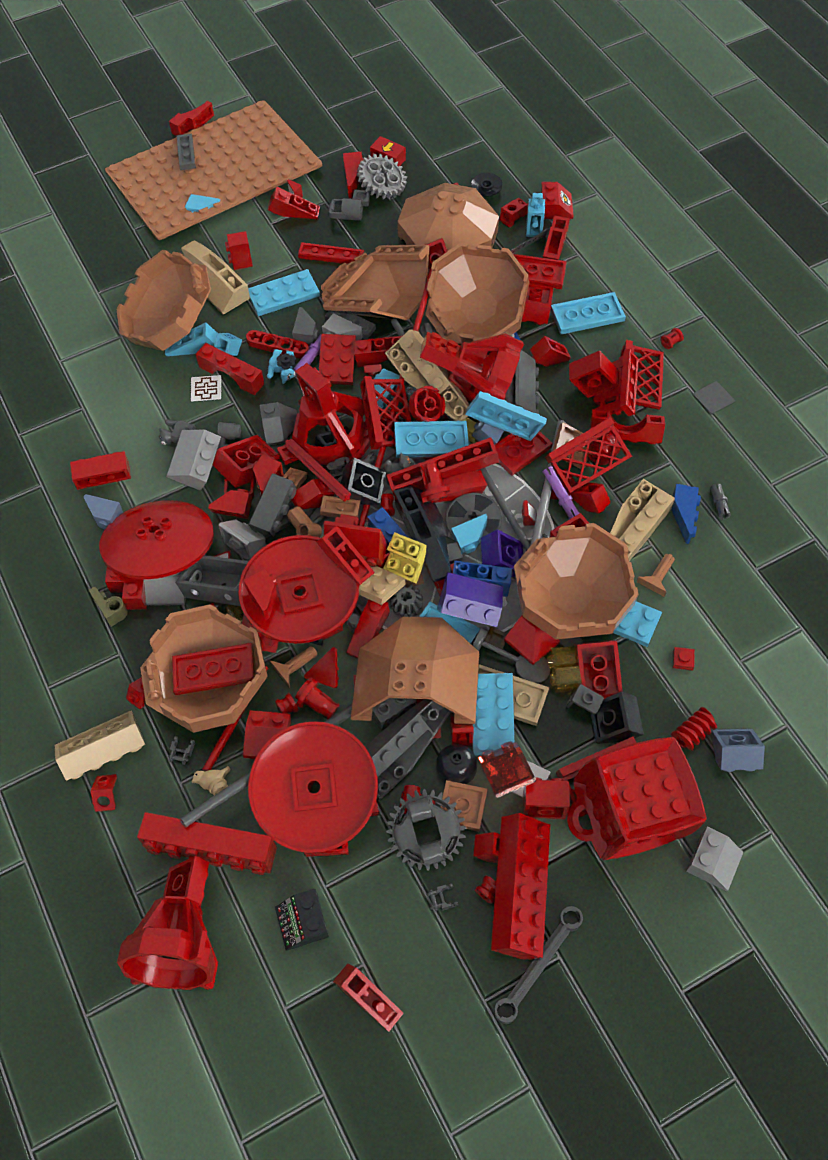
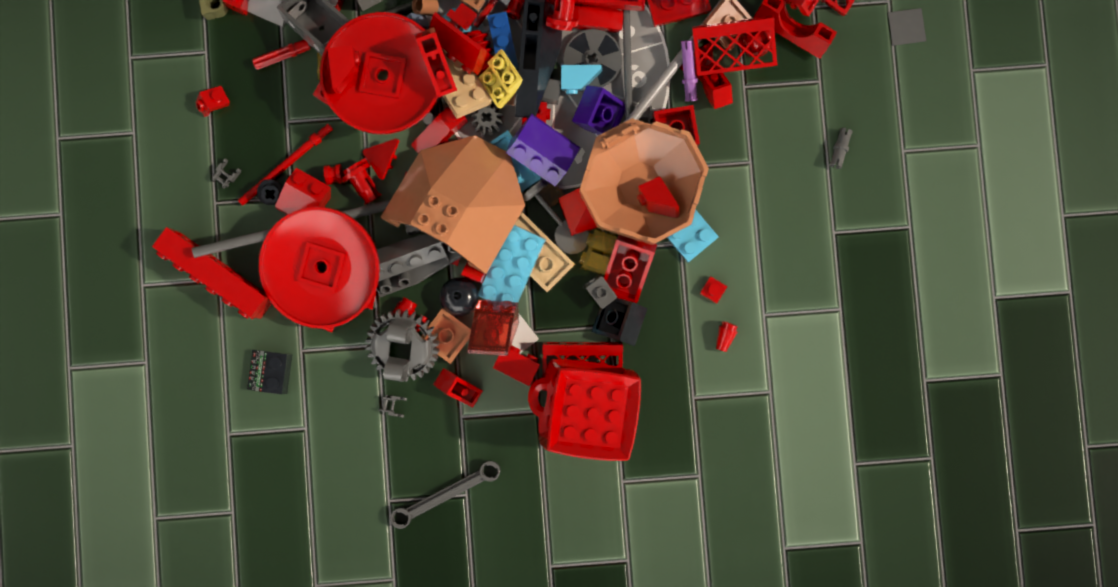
camera: 20 degrees right, 25 degrees up
tan slope [55,710,145,781] -> none
red bracket [91,774,117,812] -> none
red plate [117,856,218,990] -> none
nougat windscreen [140,604,268,733] -> none
red tile [172,643,255,695] -> none
tan animal [192,766,231,795] -> none
nougat piece [270,646,318,688] -> none
red slope [333,963,403,1032] -> none
blue slope [453,561,512,597] -> none
red wheel [475,875,496,904] -> none
red brick [491,813,551,960] -> none
red slope [522,500,537,526] -> none
tan wedge [610,479,675,561] -> none
nougat piece [637,554,675,597] -> none
blue slope [671,484,701,544] -> none
red piece [671,707,717,750] -> none
light grey slope [686,826,743,891] -> none
sand blue slope [711,729,765,772] -> none
none -> black piece [257,179,283,205]
none -> red slope [637,176,680,218]
none -> red cone [716,321,738,352]

